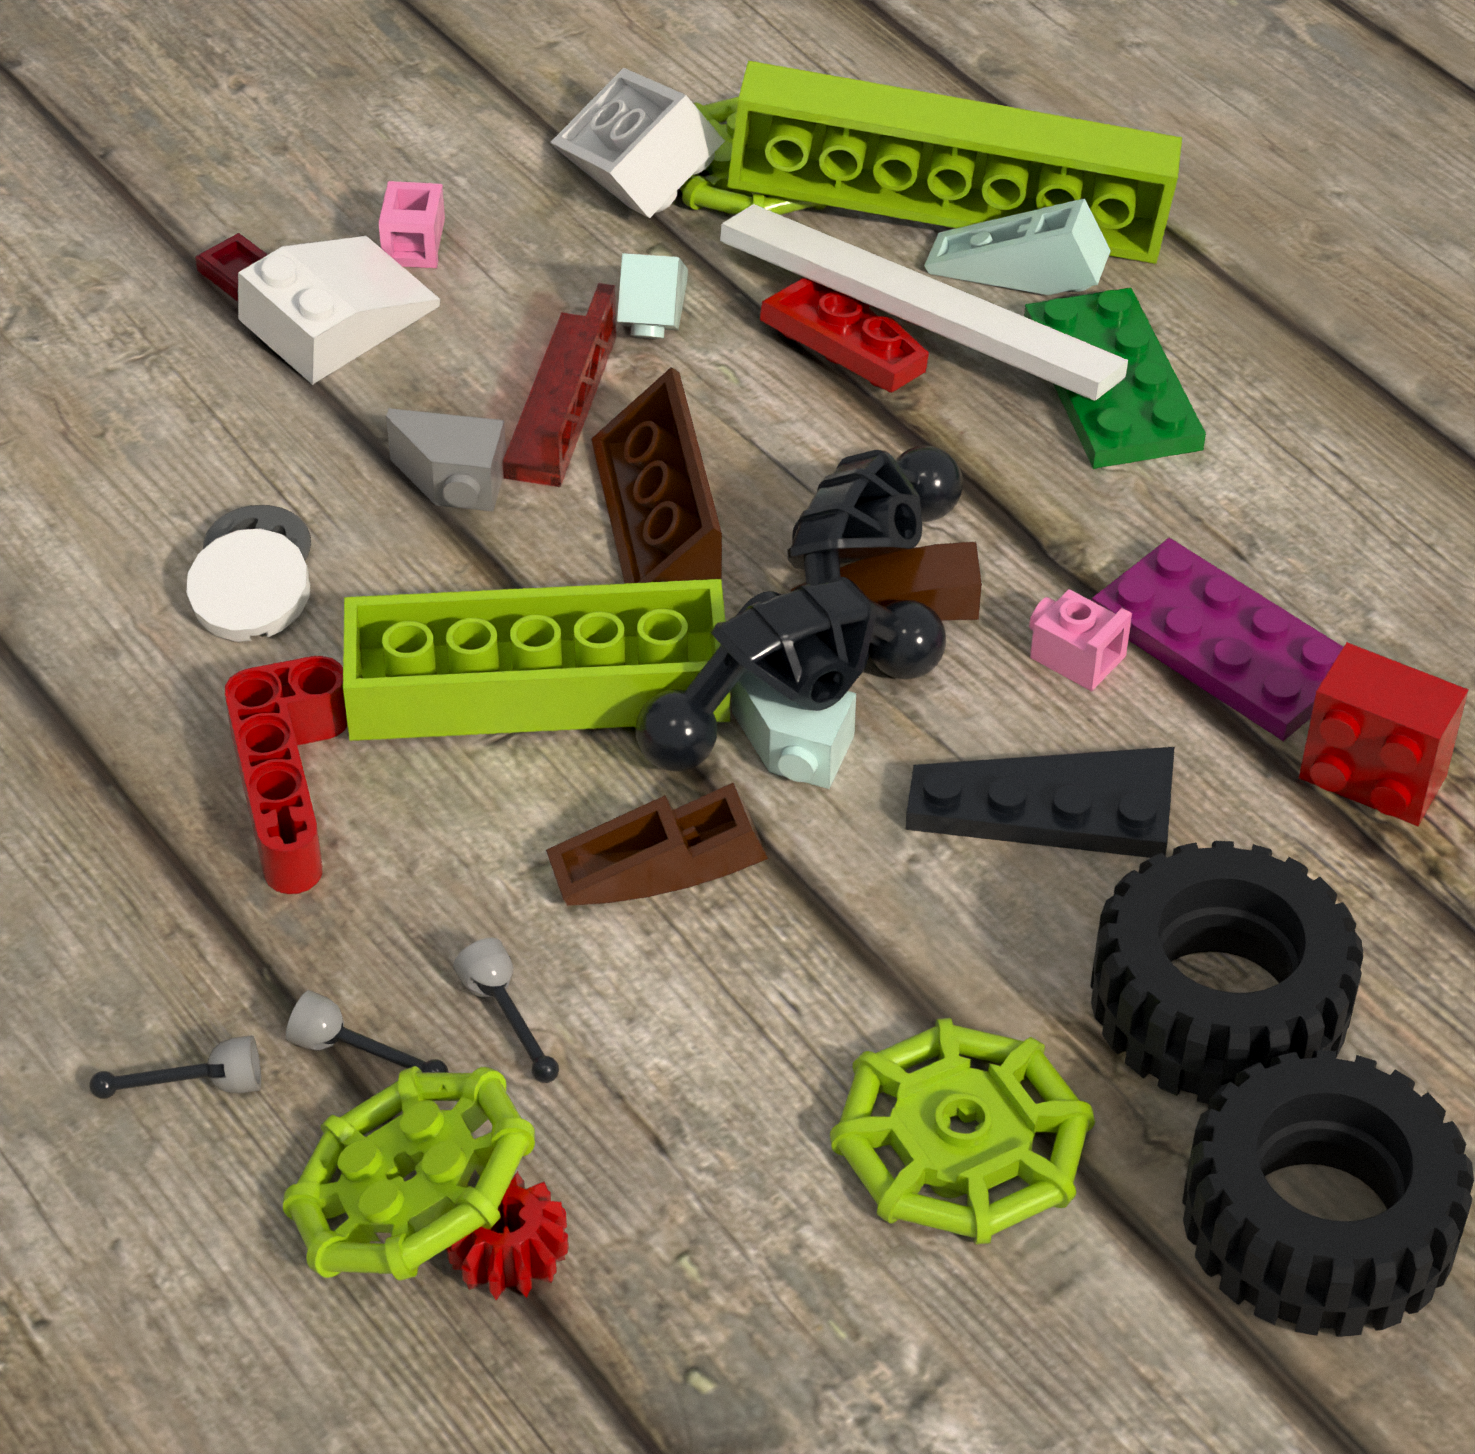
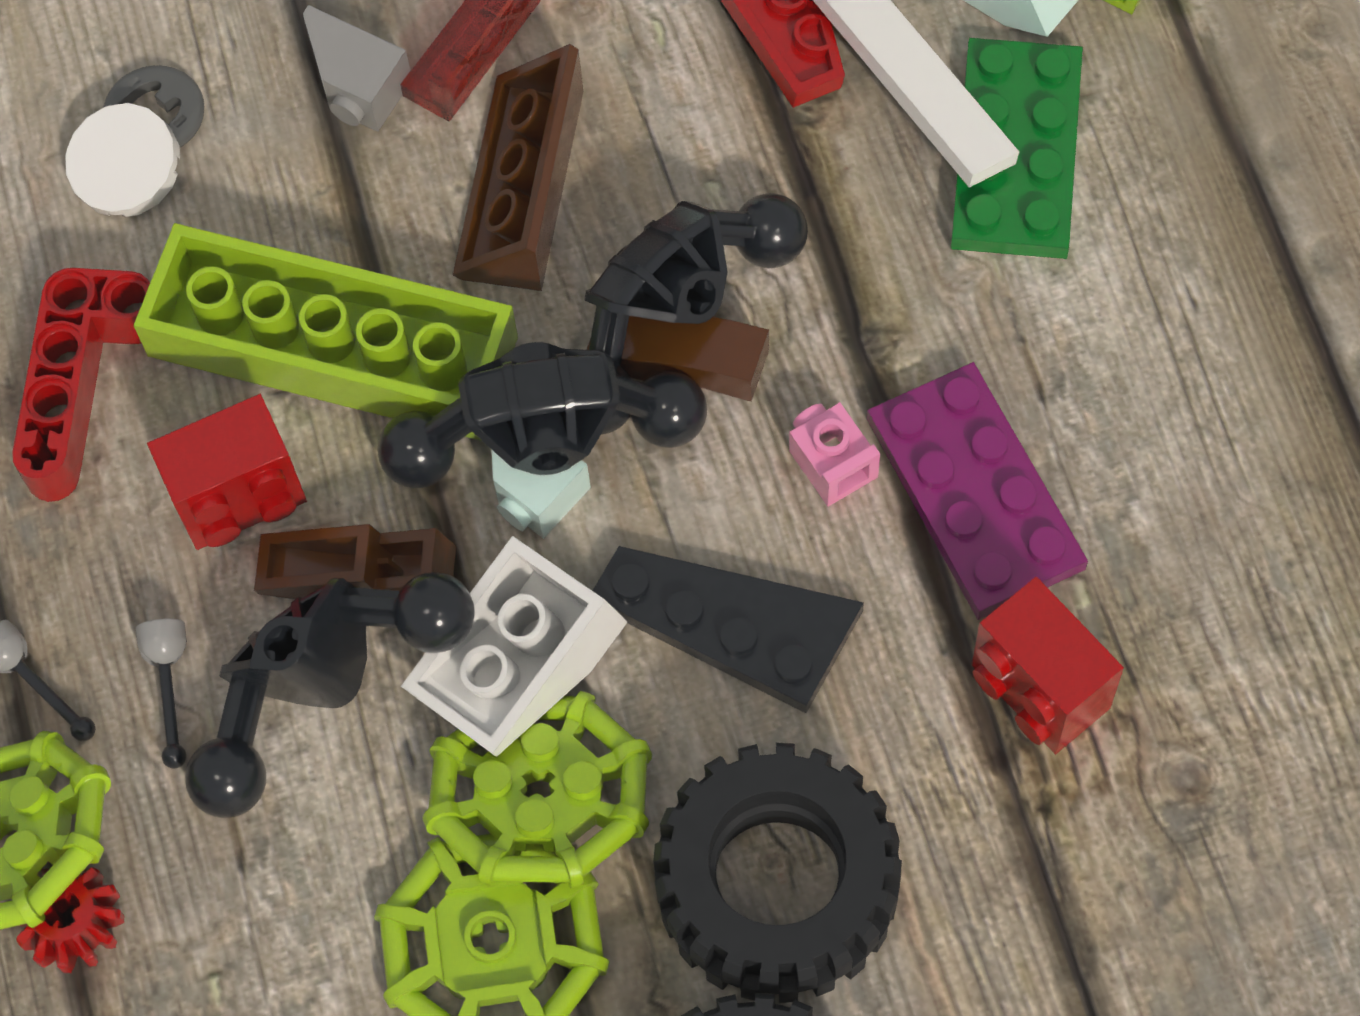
camera: 25 degrees right, 20 degrees up
none -> red brick [147,393,307,550]
none -> black piece [185,572,475,818]
none -> white slope [401,536,627,757]
none -> lime plate [422,691,652,888]

